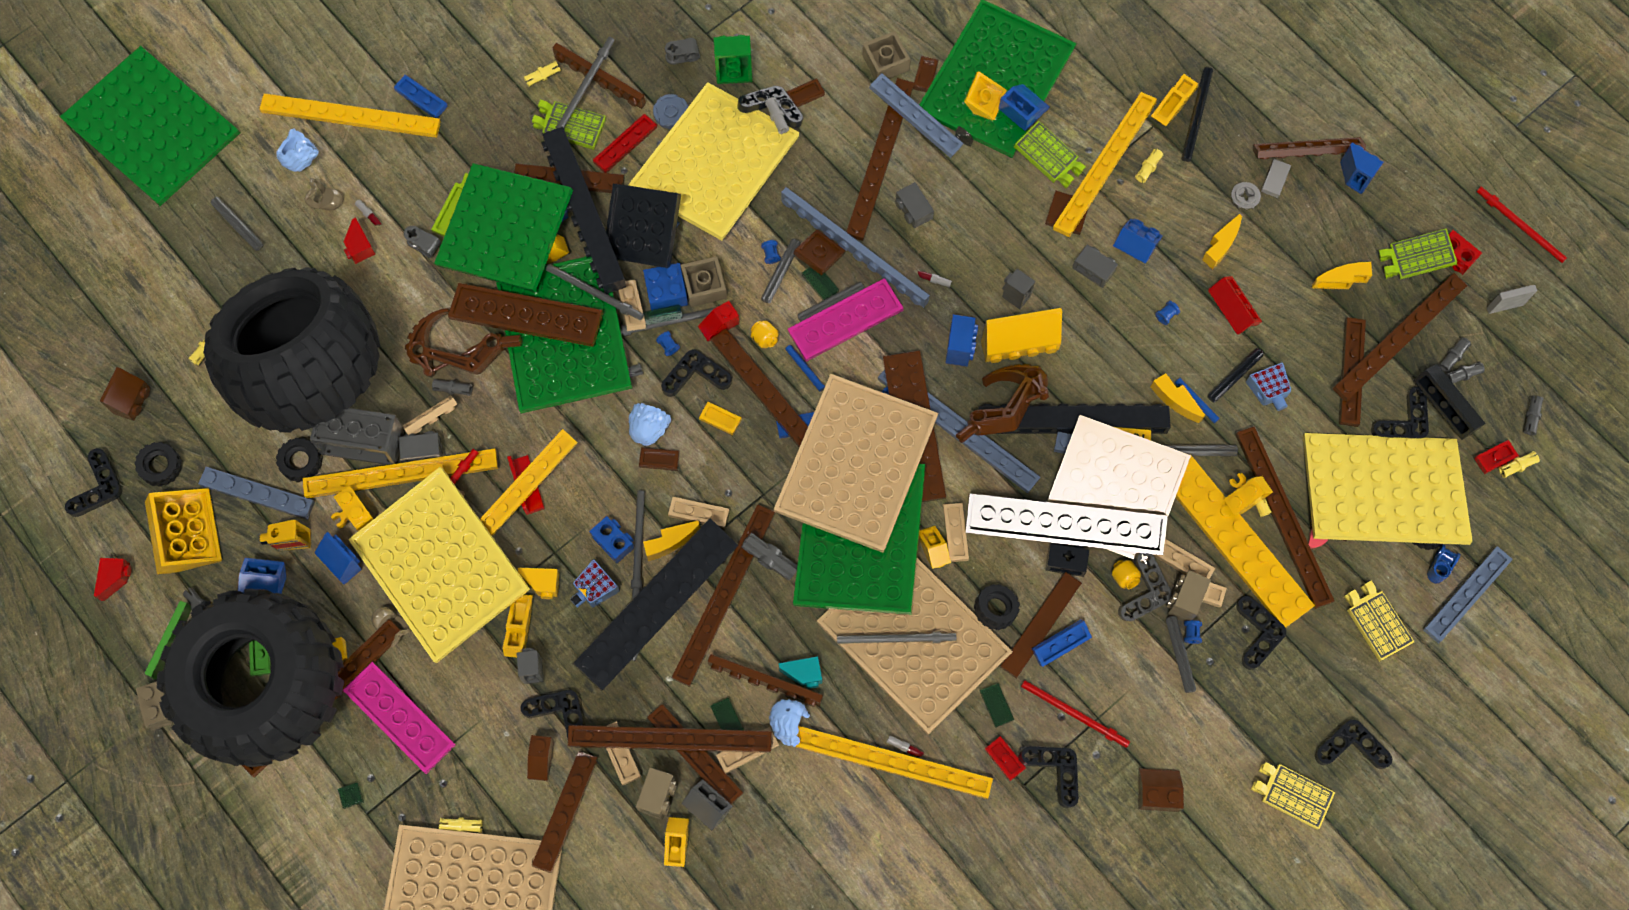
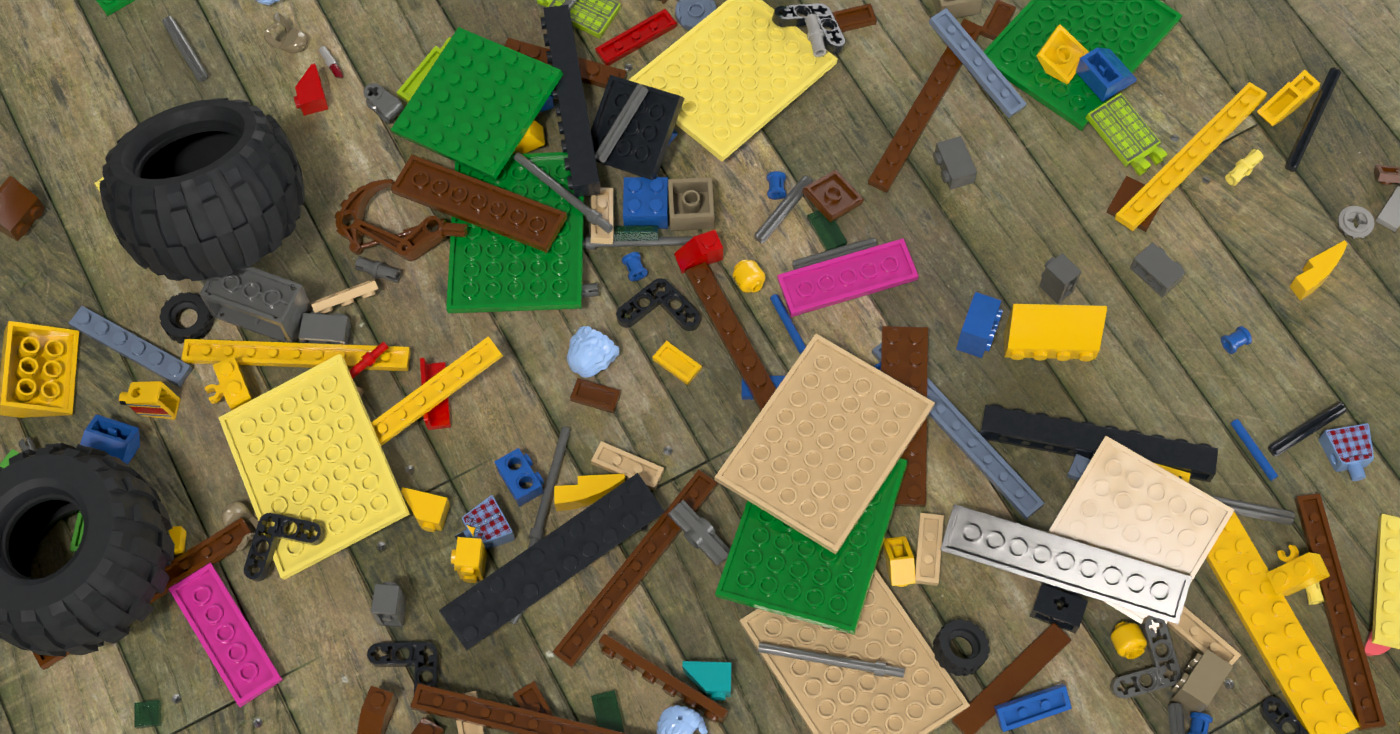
camera: 15 degrees right, 5 degrees down
black tyre [135,442,182,487] -> none
blue slope [314,532,362,585] -> none
yellow slope [503,595,533,658] -> none
sand blue plate [781,187,929,308] -> none
light grey piece [918,271,952,288] -> none
clear smoke tile [955,126,973,147] -> none
reddish brown piece [956,364,1049,443] -> none
blue slope [1113,219,1163,264] -> none
yellow slope [1150,373,1205,423] -> none
tan plate [1202,582,1227,608] -> none
red panel [1208,276,1262,335] -> none
none -> black beam [244,513,325,582]
none -> yellow brick [451,537,487,583]
none -> dark grey axle [595,84,648,163]

